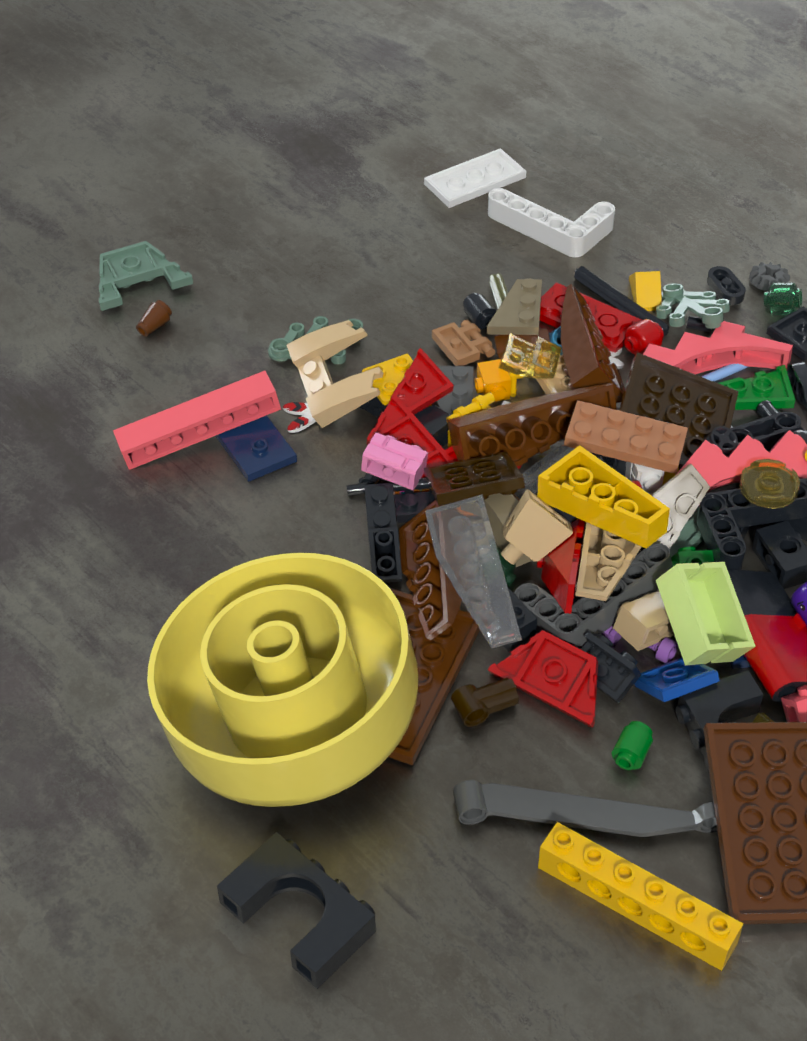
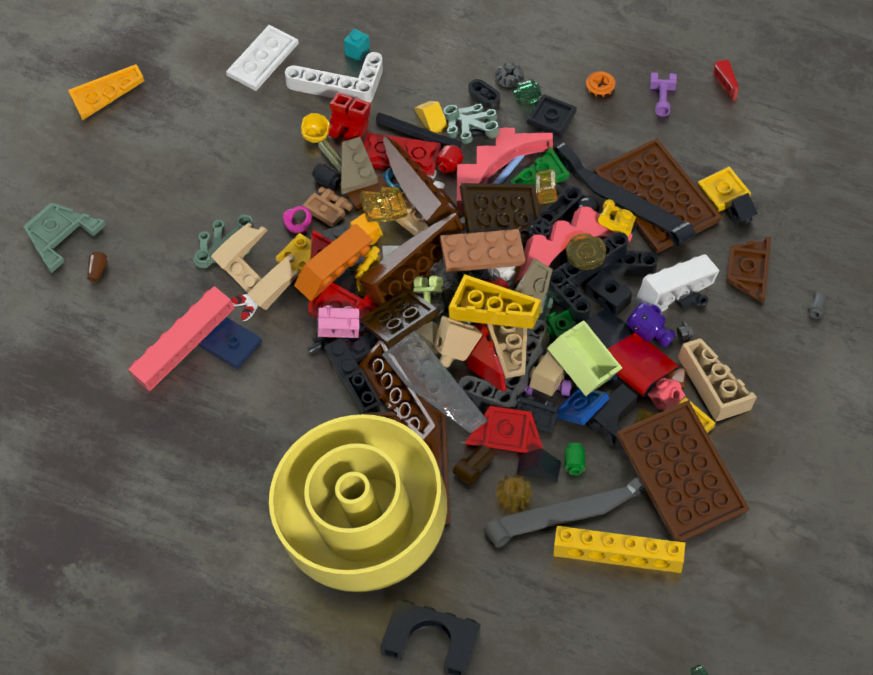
camera: 25 degrees left, 10 degrees up
none -> light orange wing [68,64,144,121]
none -> dark pink piece [283,206,312,234]
none -> orange wedge [294,224,373,301]
none -> yellow hair [301,113,330,143]
none -> red hips [329,92,371,141]
none -> teal brick [344,29,370,62]
none -> yellowish green bar [413,276,443,322]
none -> clear yellow gear [496,473,532,511]
none -> black slope [517,448,561,481]
none -> clear yellow slope [536,169,558,204]

